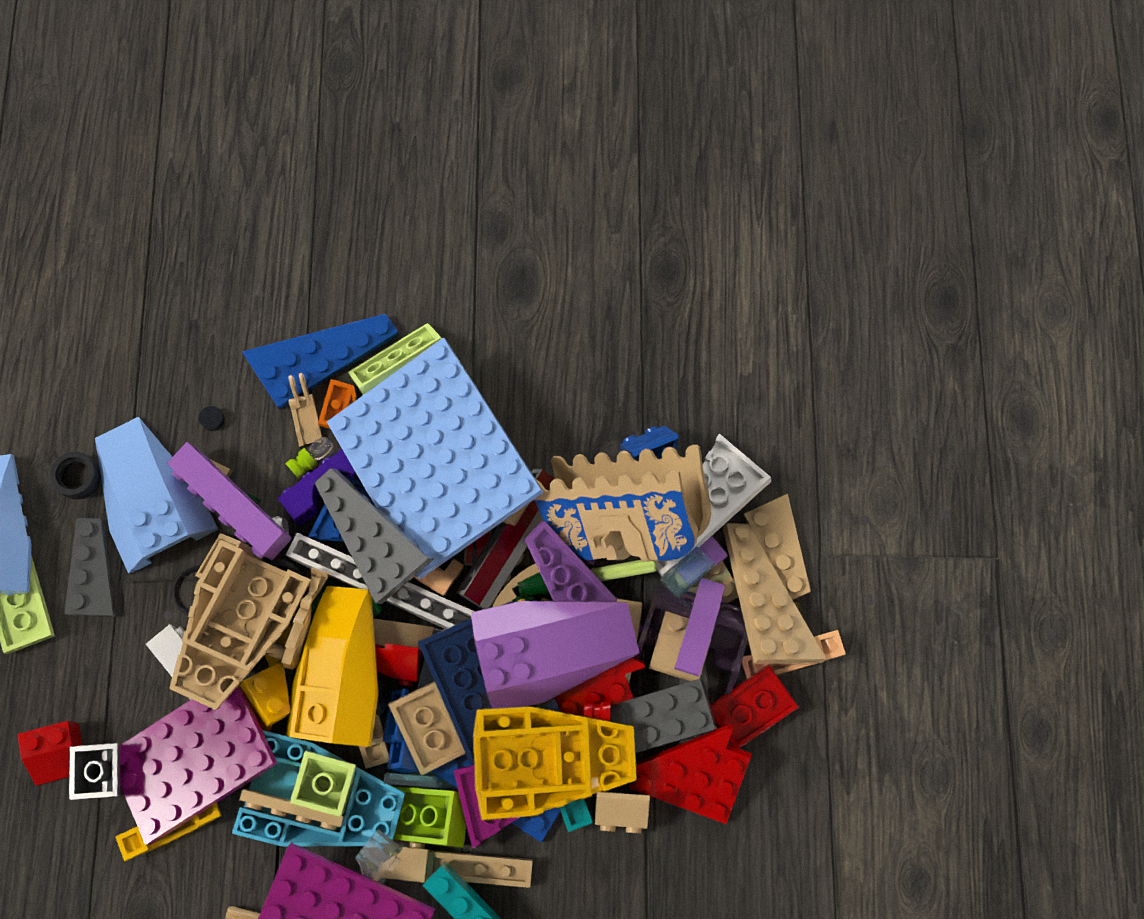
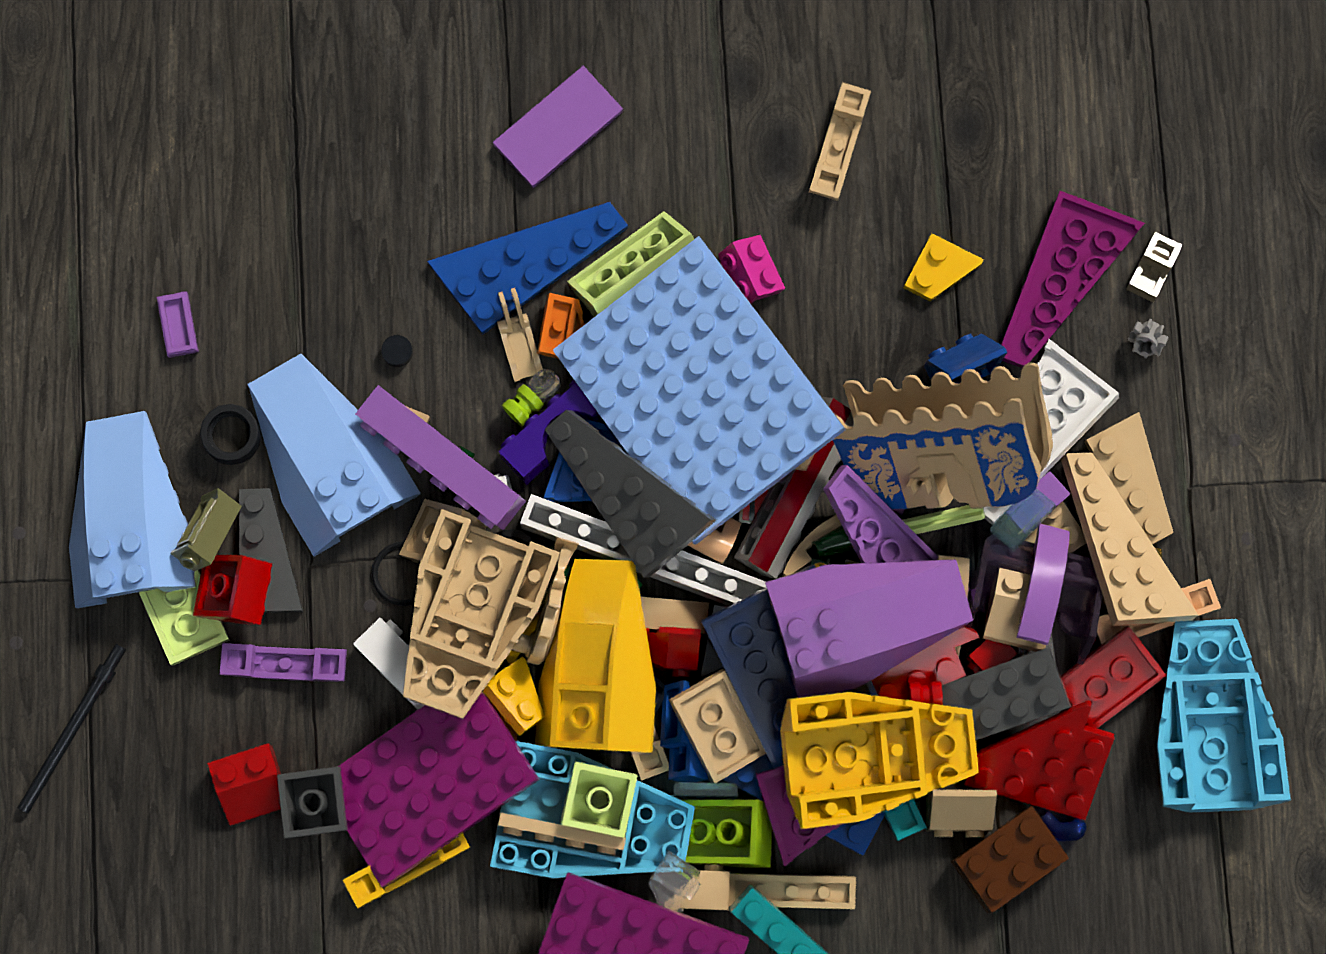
camera: 15 degrees left, 5 degrees up
none -> medium lavender tile [157,291,199,358]
none -> olive window [170,488,242,572]
none -> red slope [193,555,272,625]
none -> medium lavender slope [220,643,347,682]
none -> medium lavender tile [493,66,623,189]
none -> dark pink bracket [718,235,785,304]
none -> tan slope [809,82,871,201]
none -> yellow wing [904,233,984,302]
none -> reddish brown brick [951,806,1069,914]
none -> red brick [965,639,1017,674]
none -> magenta wing [1001,191,1145,368]
none -> clear blue arm [1041,811,1087,842]
none -> slope [1126,232,1182,303]
none -> light grey gear [1128,319,1168,359]
none -> medium azure wedge [1157,619,1291,813]

